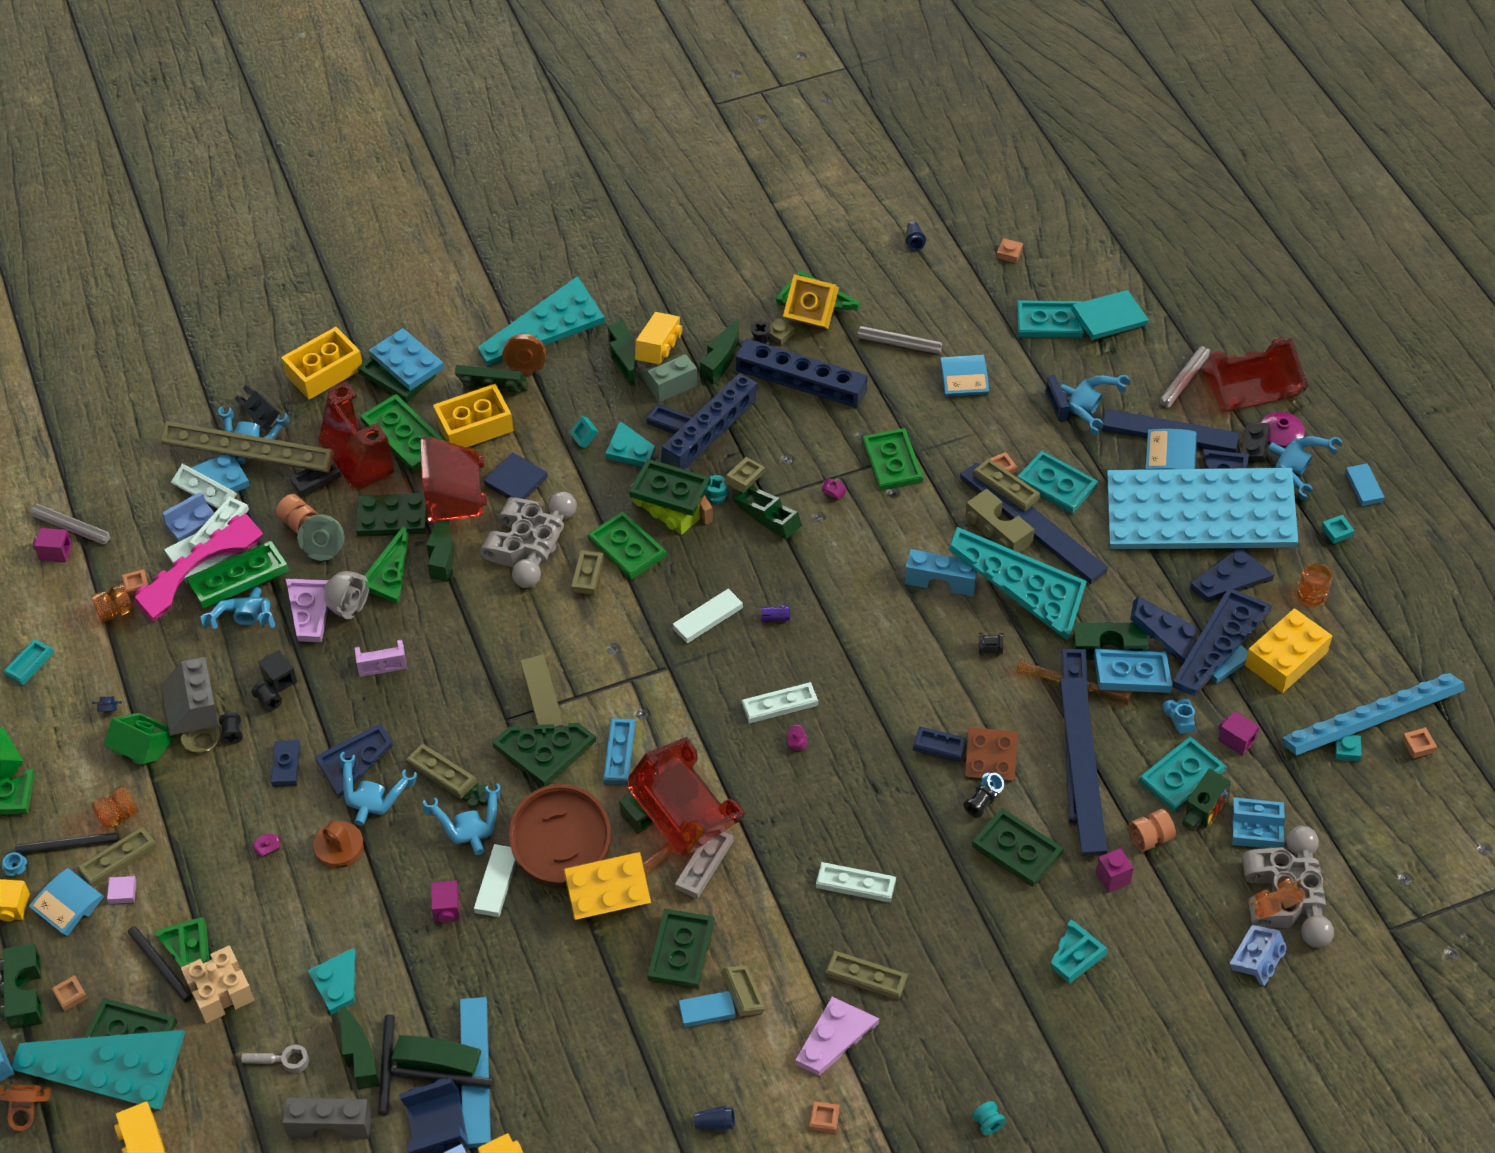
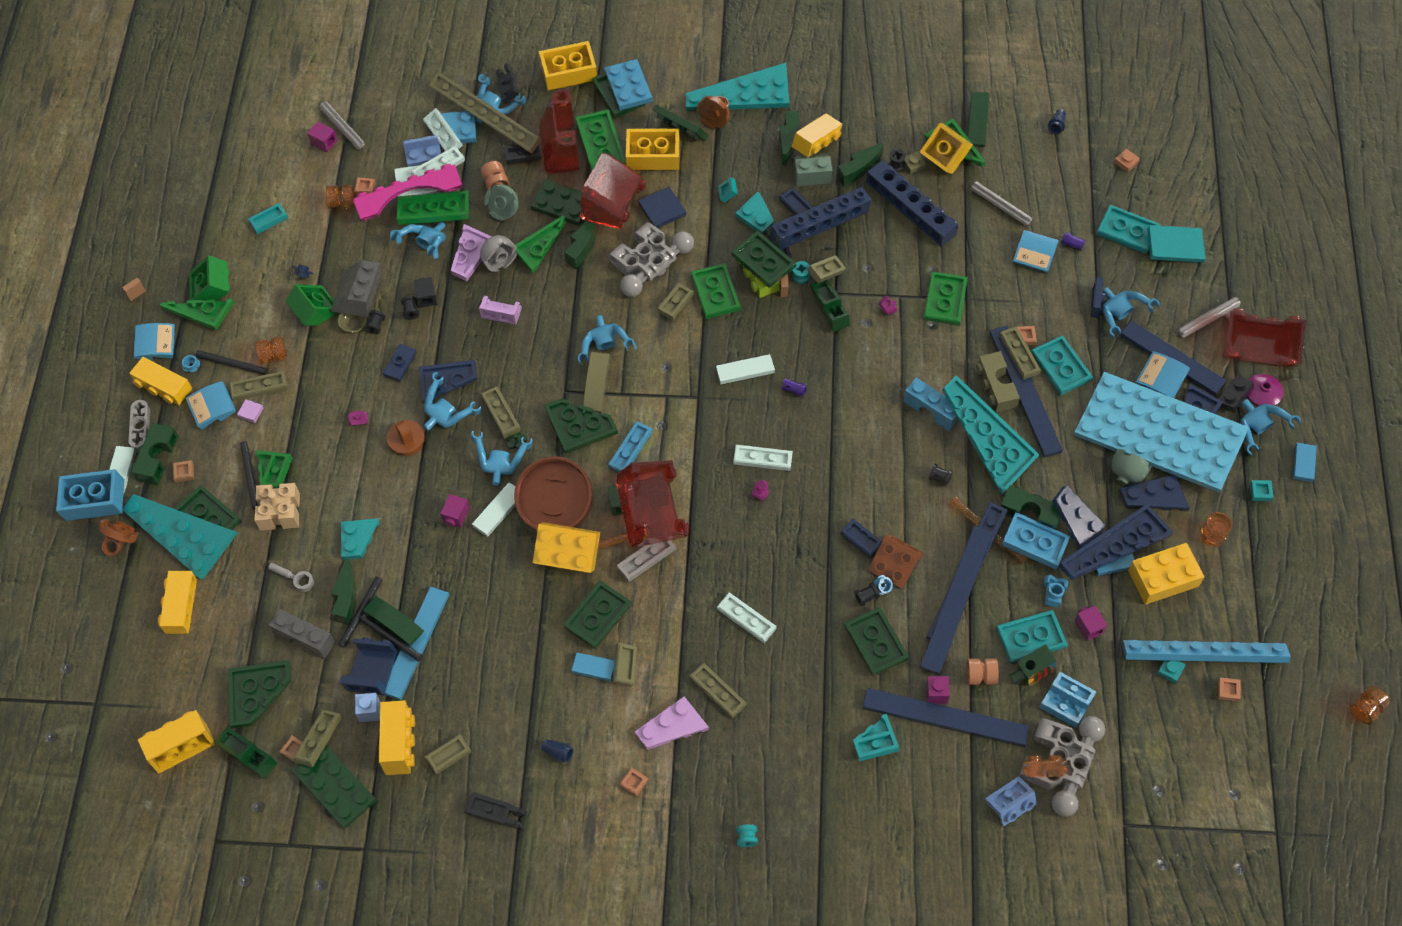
camera: 25 degrees right, 10 degrees up
none -> dark azure piece [578,316,637,366]
none -> dark blue tile [863,688,1029,747]
none -> dark green slope [968,91,989,147]
none -> dark purple pin [1061,232,1086,251]
none -> sand green cylinder [1111,449,1152,484]

